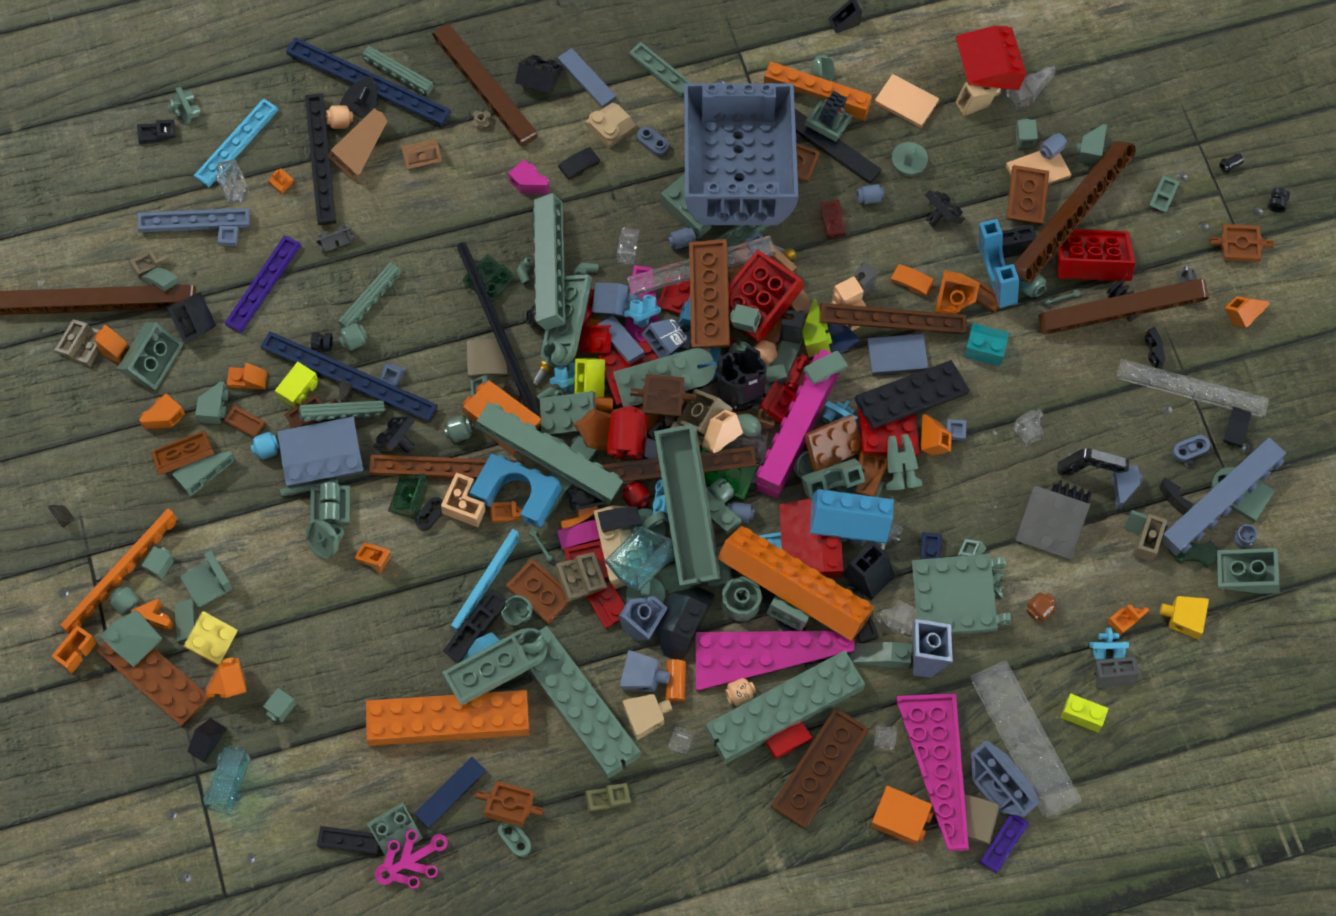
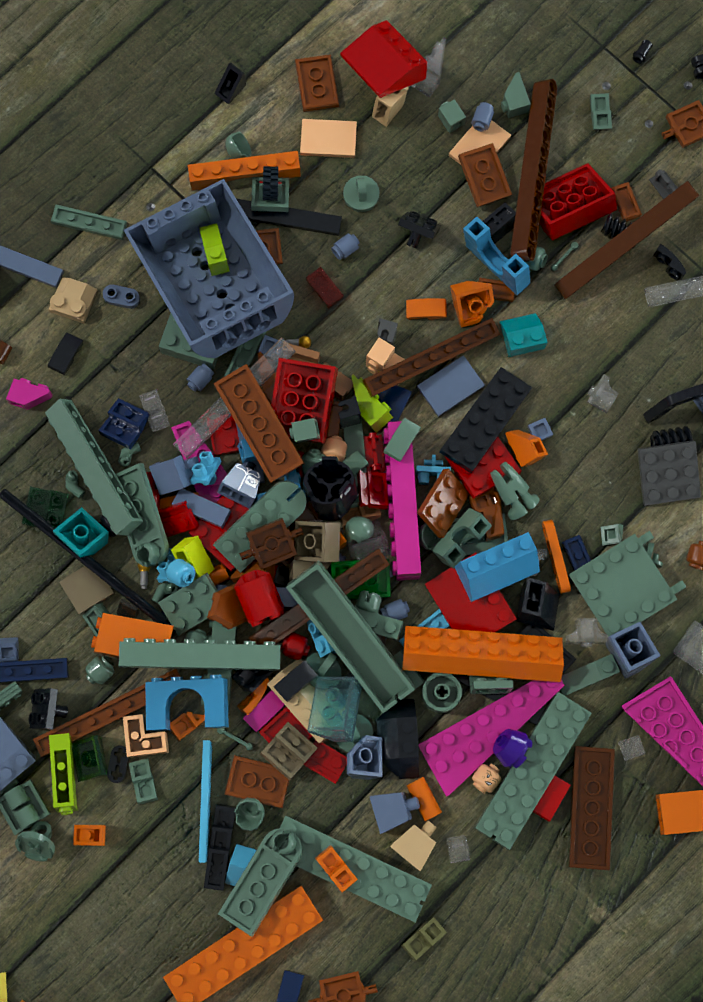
camera: 30 degrees left, 10 degrees up
light nougat slope [702,409,743,453] -> none
none -> lime slope [49,733,78,815]
none -> teal slope [53,507,109,558]
none -> dark blue slope [98,398,150,450]
none -> sand green slope [129,758,158,805]
none -> medium azure head [166,559,195,588]
none -> lime slope [199,223,230,276]
none -> dark orange tile [295,54,339,112]
none -> orange slope [315,845,358,892]
none -> dark purple cone [493,729,532,769]
none -> orange beam [542,519,571,594]
none -> dark orange tile [611,182,642,222]

